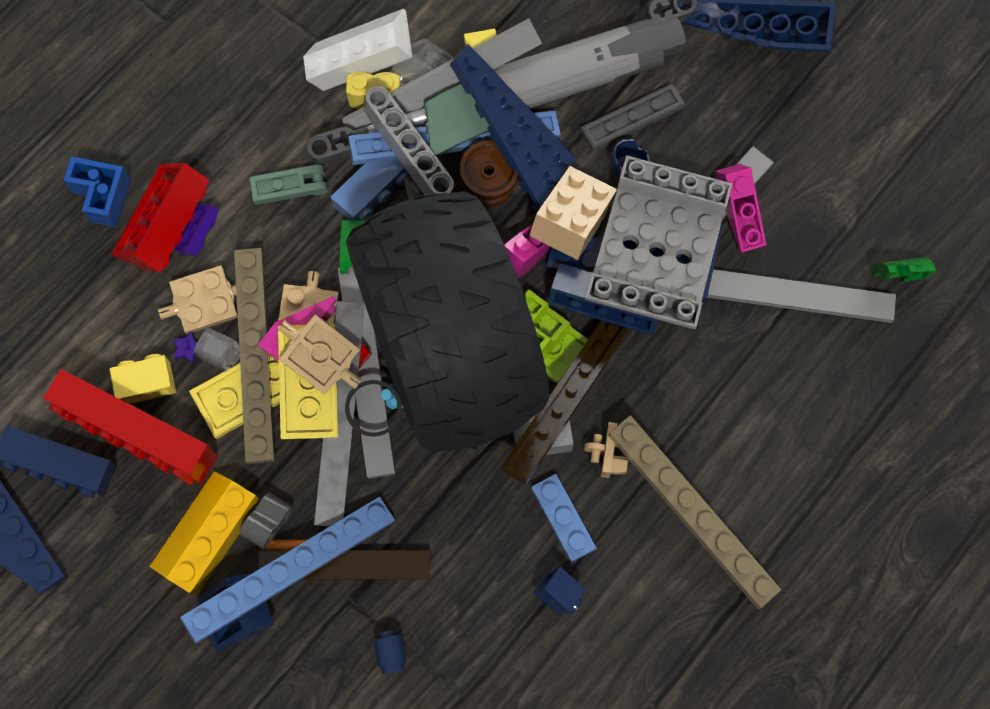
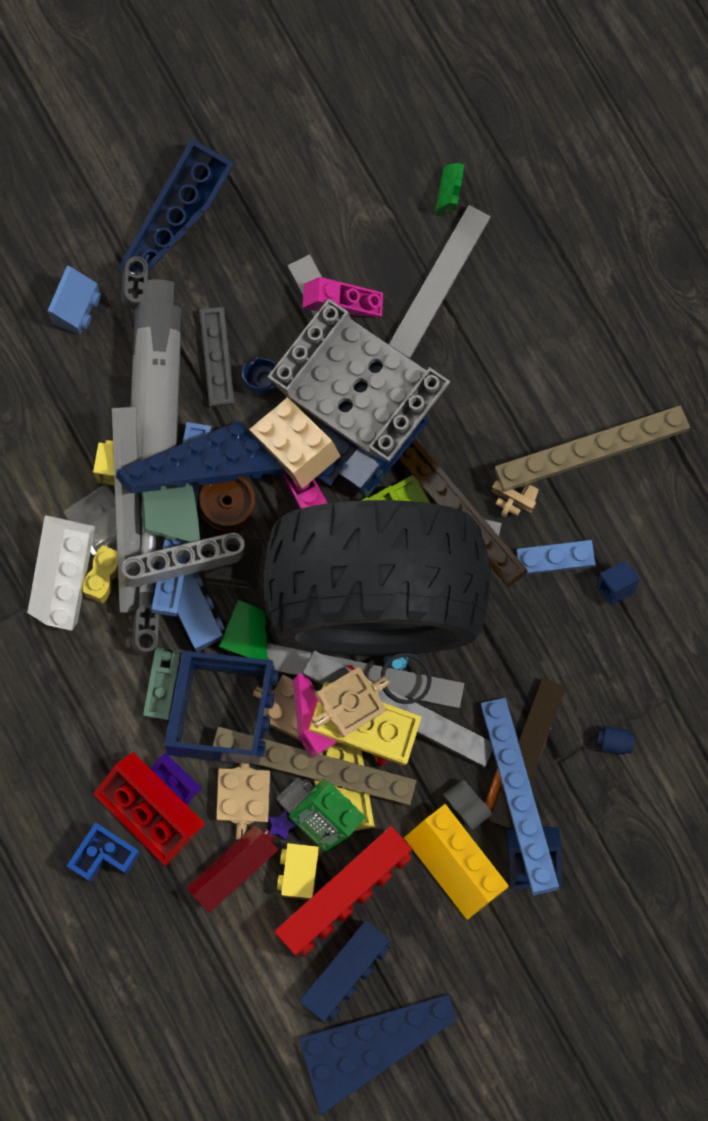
camera: 70 degrees left, 5 degrees up
none -> dark blue window [164,651,279,765]
none -> dark red brick [186,825,278,913]
none -> green slope [288,779,366,851]

